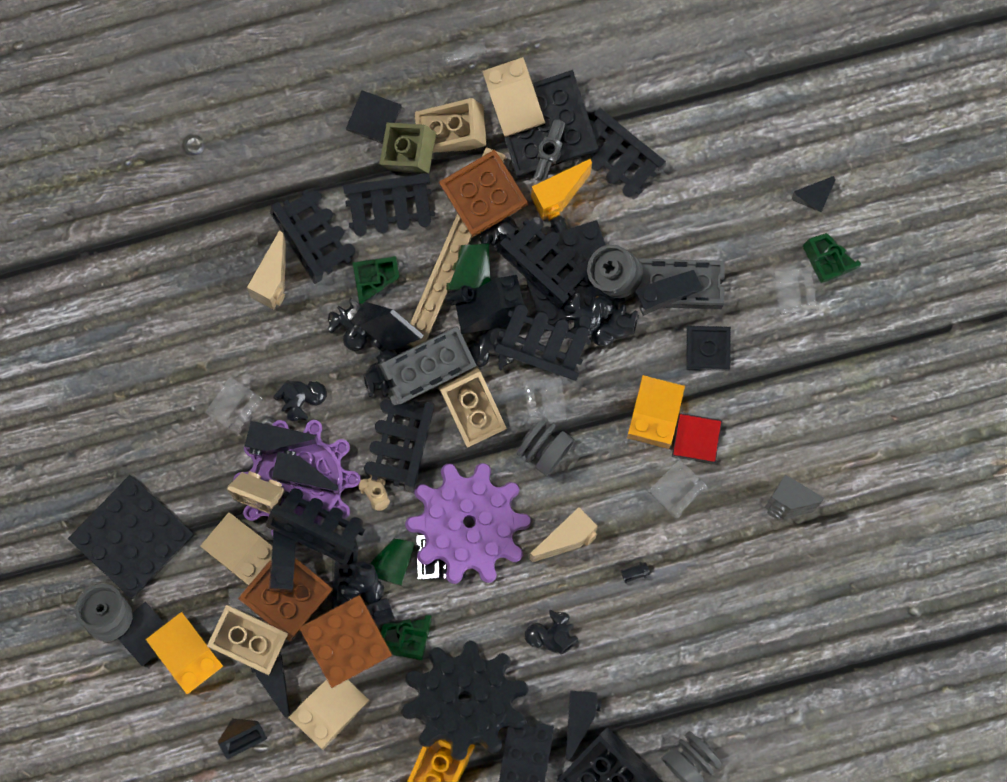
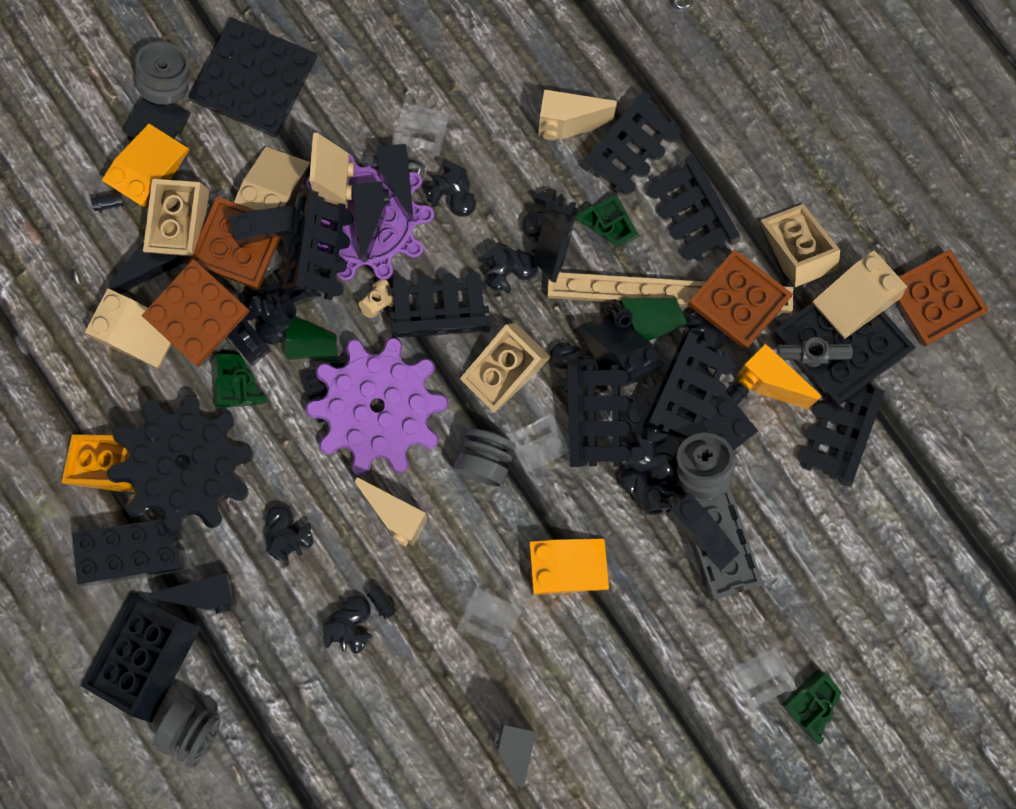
camera: 70 degrees right, 0 degrees up
black slope [218,718,267,760] -> none
black tile [346,90,402,144] -> none
dark grey piece [374,326,476,405] -> none
olive brick [379,123,436,174] -> none
clear pin [443,41,487,66] -> none
red tile [672,413,722,464] -> none
black tile [686,326,731,371] -> none
black slope [792,176,836,212] -> none
none -> black pin [91,191,124,213]
none -> black animal [323,595,373,654]
none -> dark orange plate [896,249,989,347]

